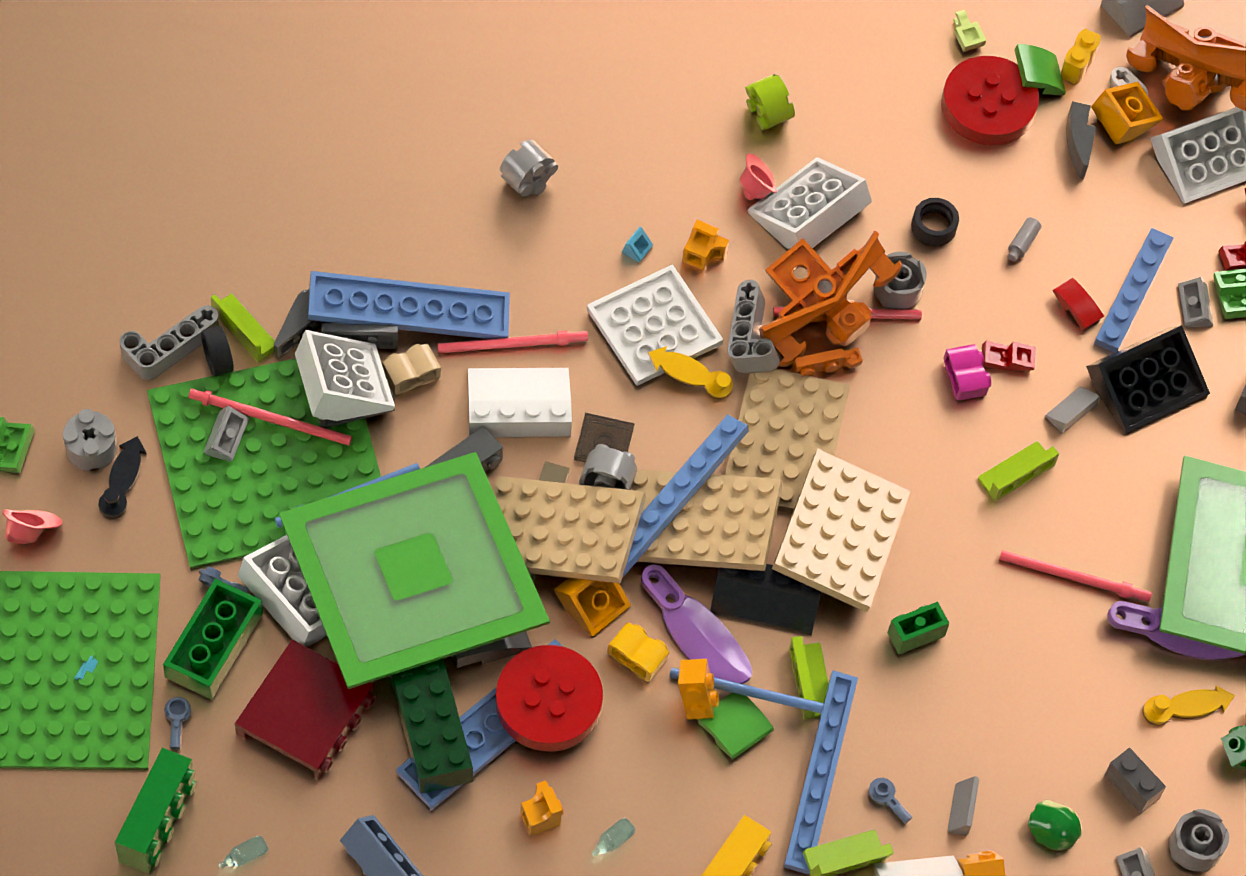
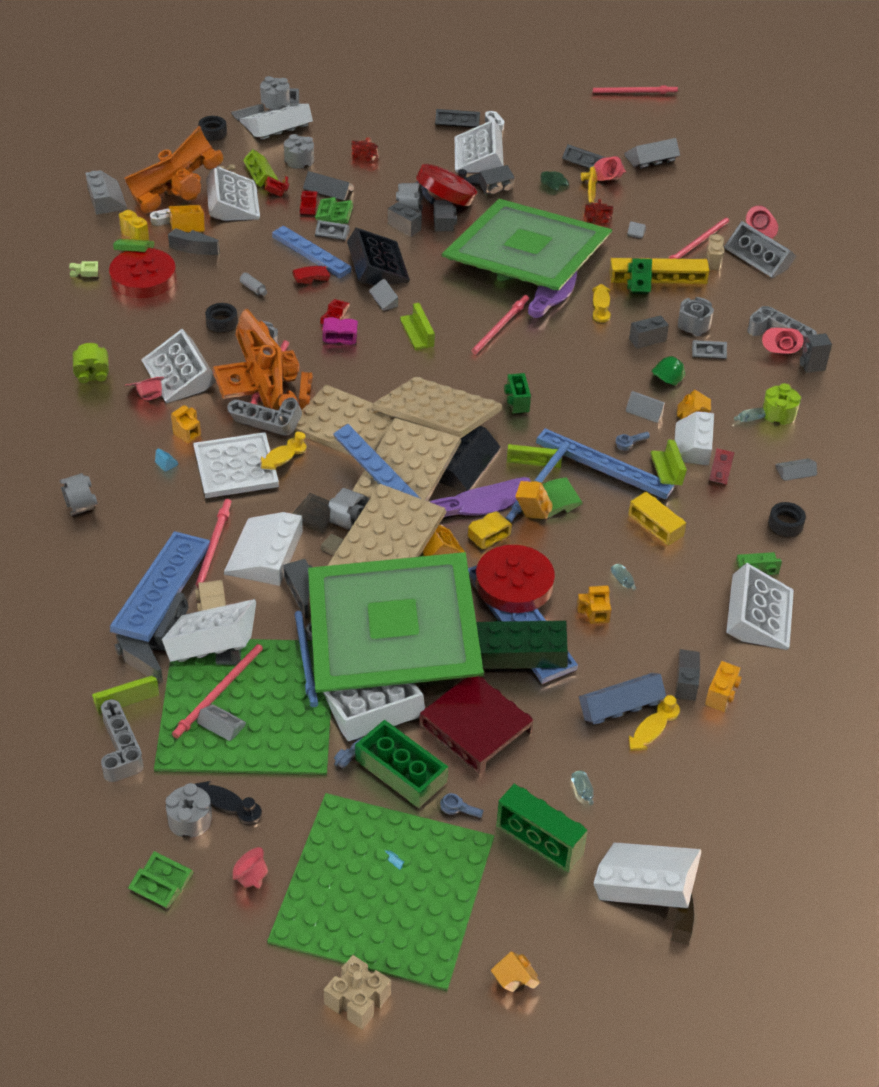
camera: 70 degrees left, 15 degrees down
black tyre [201,326,234,377] -> none

